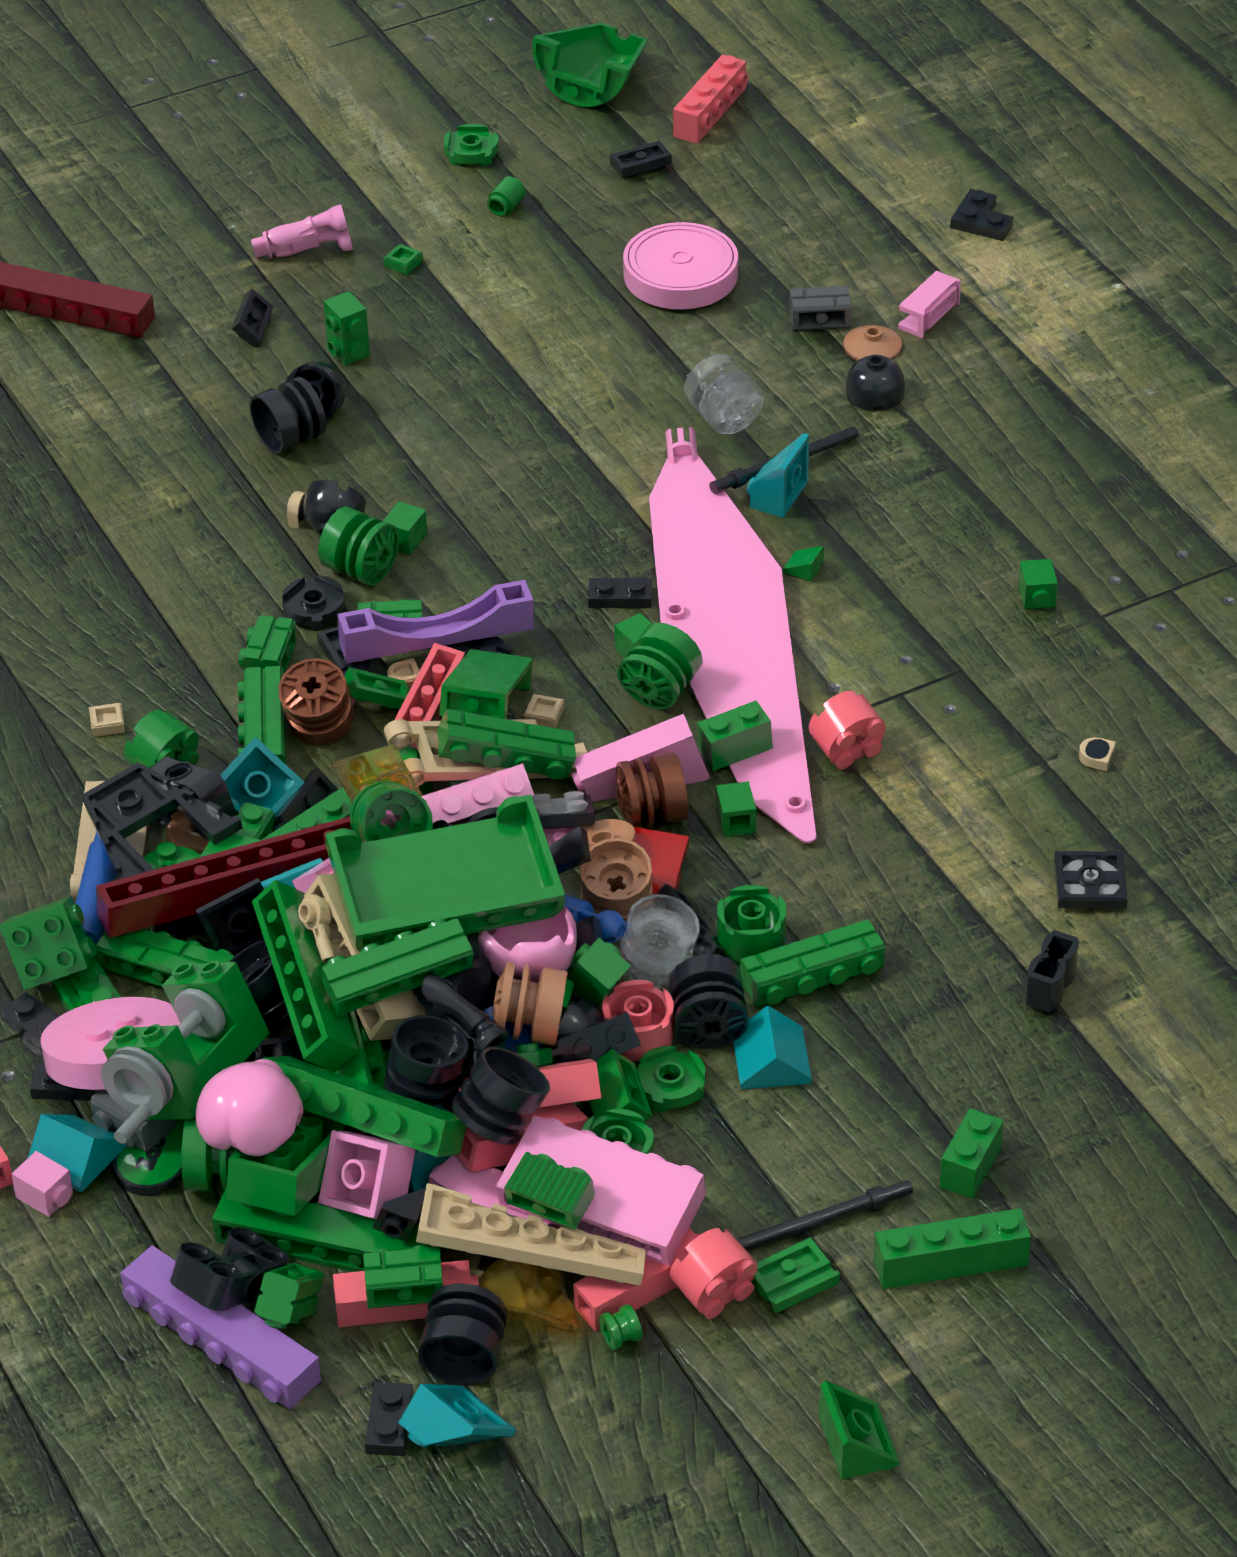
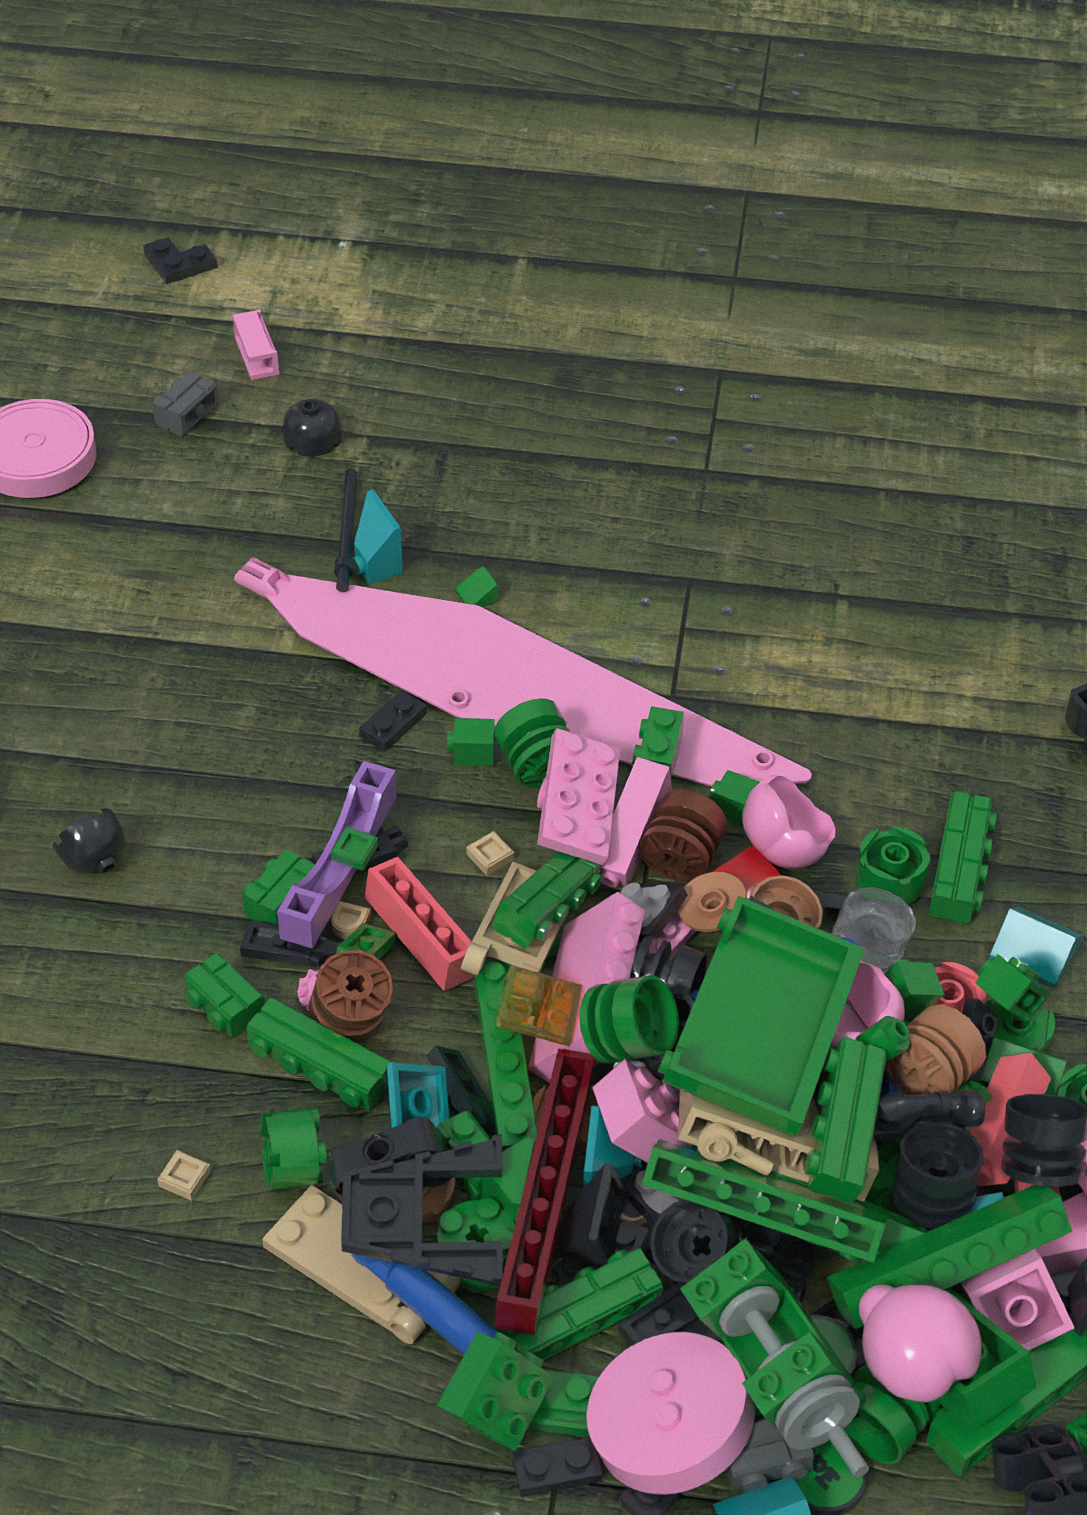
camera: 55 degrees left, 5 degrees up
black plate [282,576,346,631] -> none
tan tile [287,491,306,529] -> none
green wheel [318,506,399,586] -> none
green brick [383,501,428,555] -> none
green panel [440,649,533,720] -> none
black wheel [668,954,749,1049] -> none
clear wheel [684,354,763,434] -> none
coral brick [809,691,886,770] -> none
nougat dish [843,325,902,360] -> none
green brick [1018,559,1058,609] -> none
black piece [1054,851,1128,909] -> none
tile [1079,737,1116,771] -> none
none -> green tile [331,826,379,871]
none -> bright pink plate [537,728,620,865]
none -> bright pink piece [742,775,835,869]
none -> green brick [856,1016,910,1064]
none -> green brick [975,954,1052,1022]

